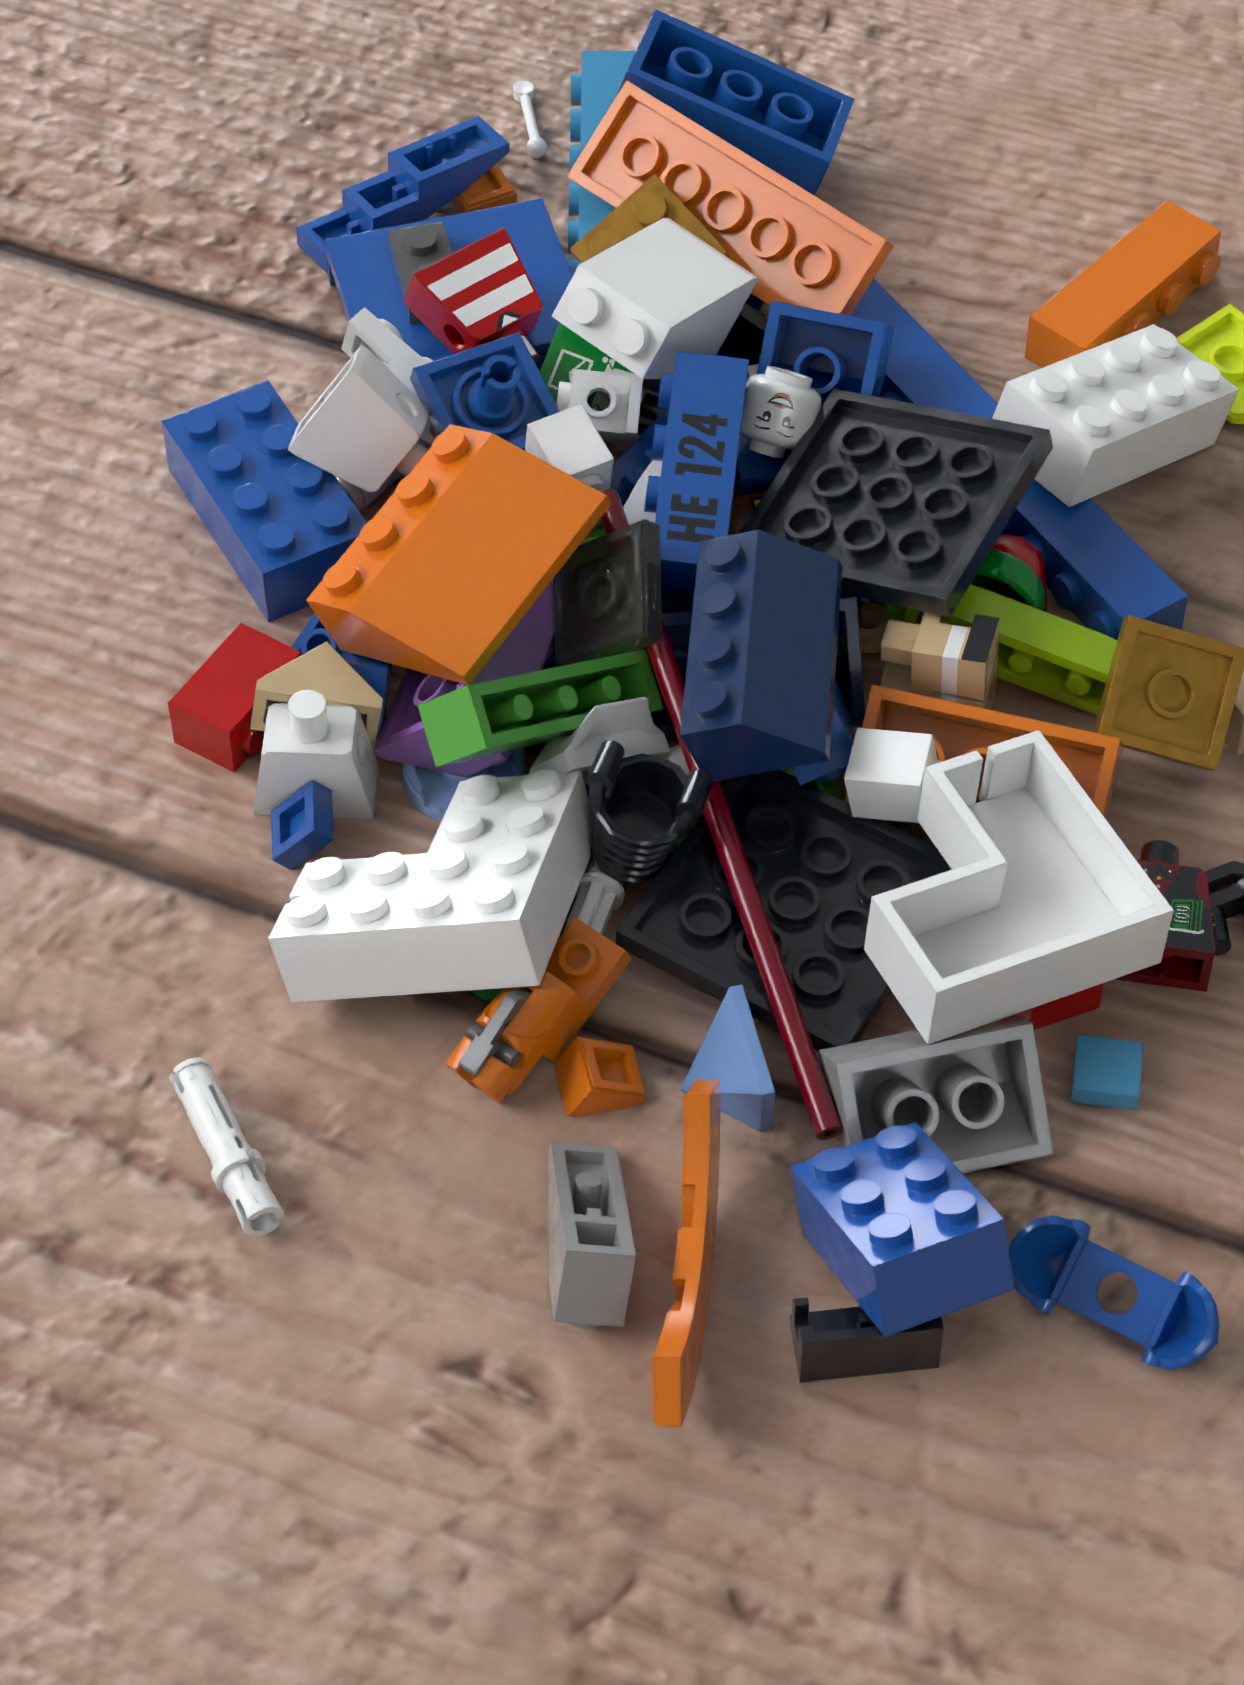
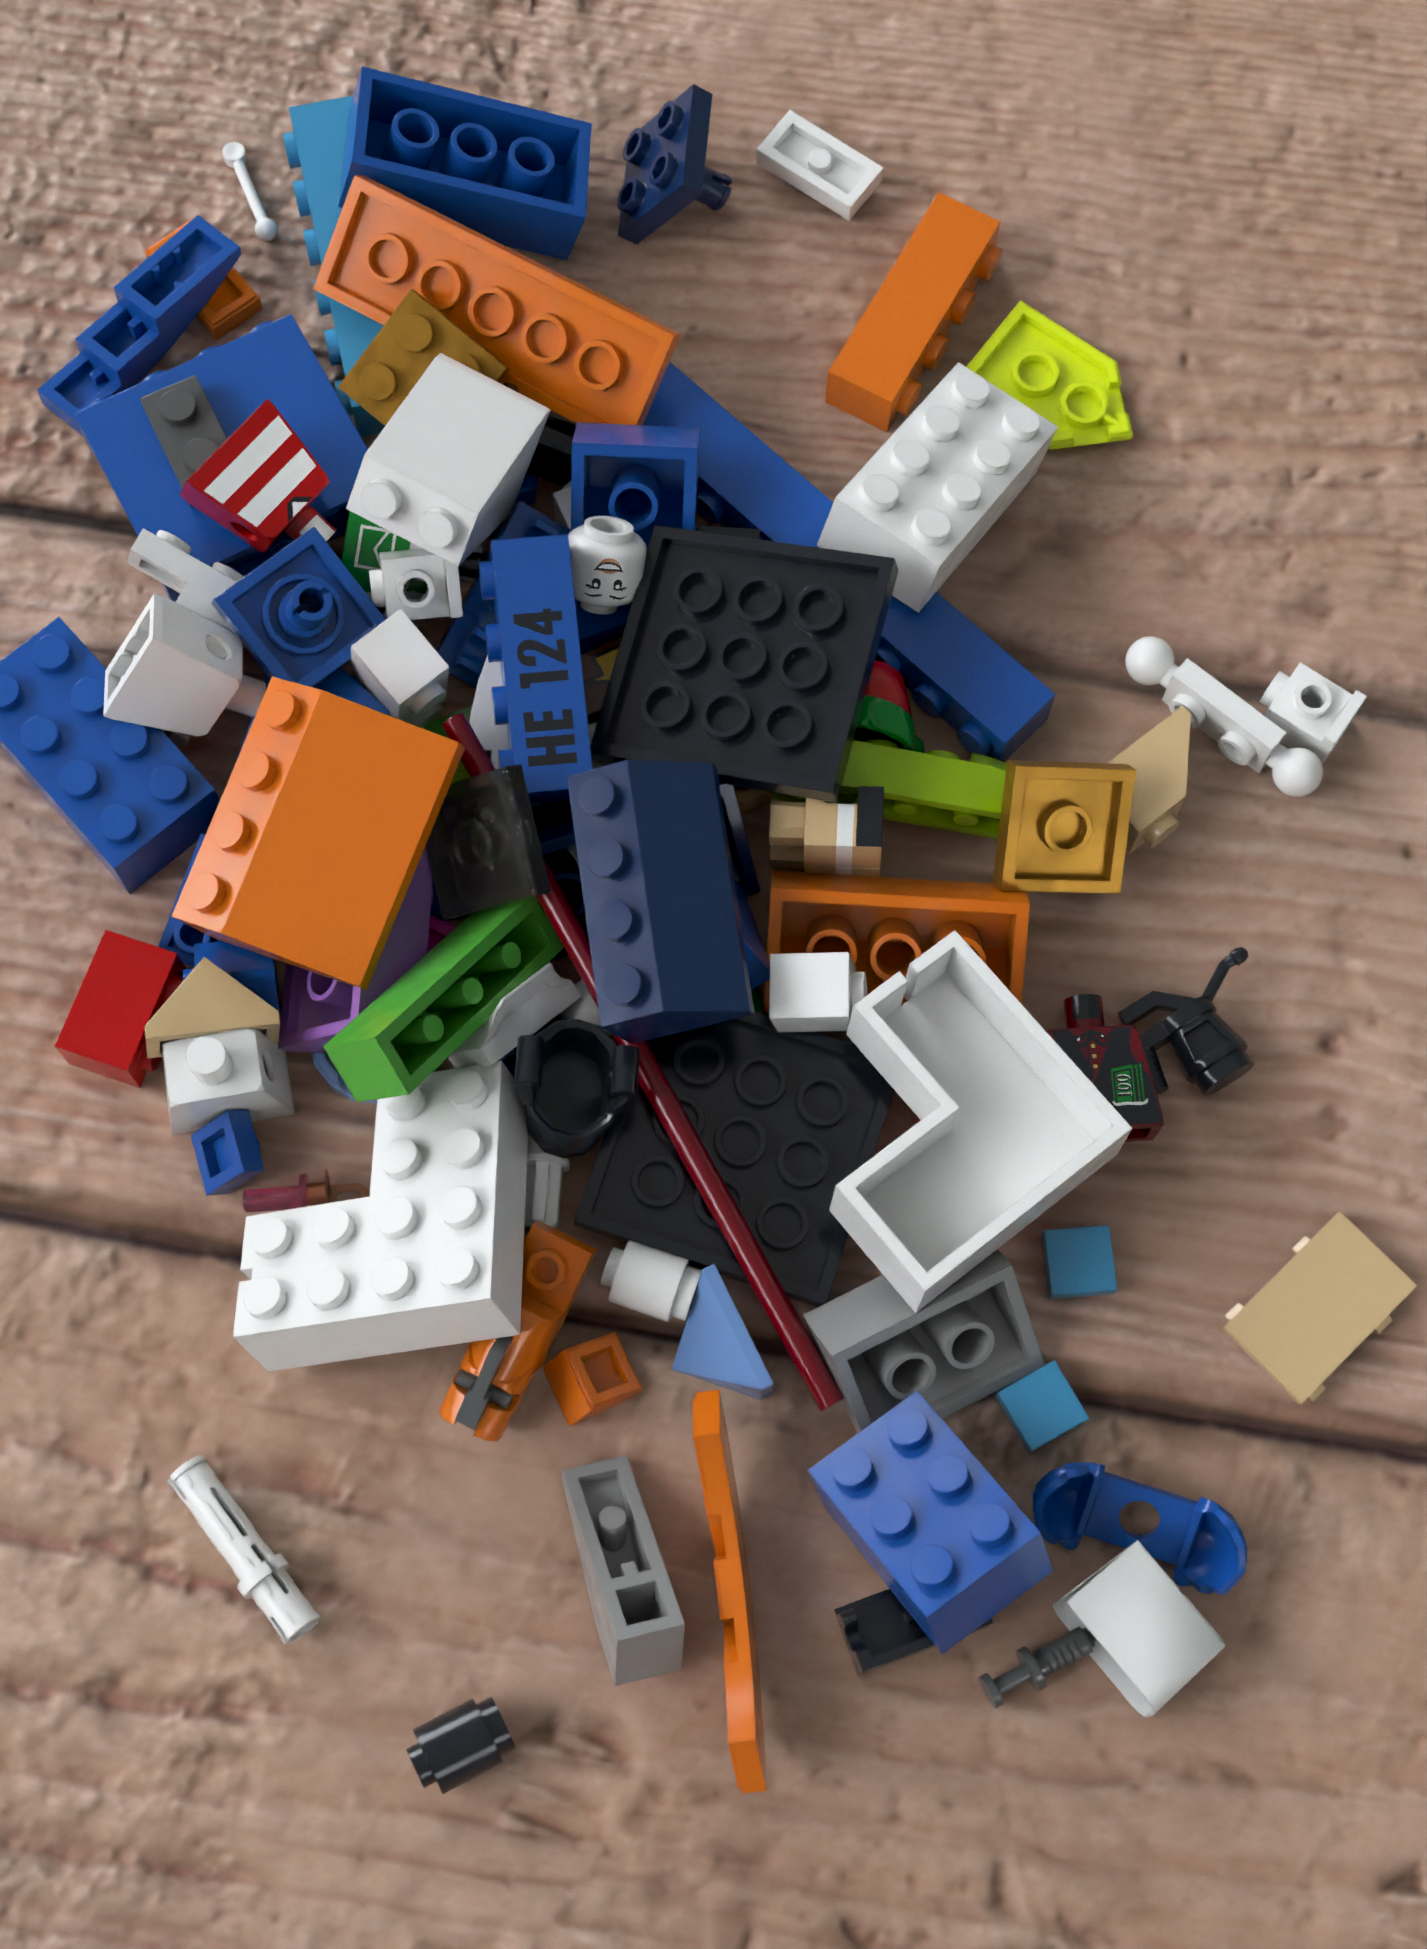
camera: 15 degrees left, 20 degrees up
none -> black brick [406,1697,516,1794]
none -> white brick [601,1240,702,1322]
none -> dark blue plate [617,84,732,245]
none -> white plate [756,110,884,221]
none -> dark grey piece [979,1627,1097,1709]
none -> dark azure tile [995,1360,1089,1454]
none -> white piece [1052,1540,1225,1717]

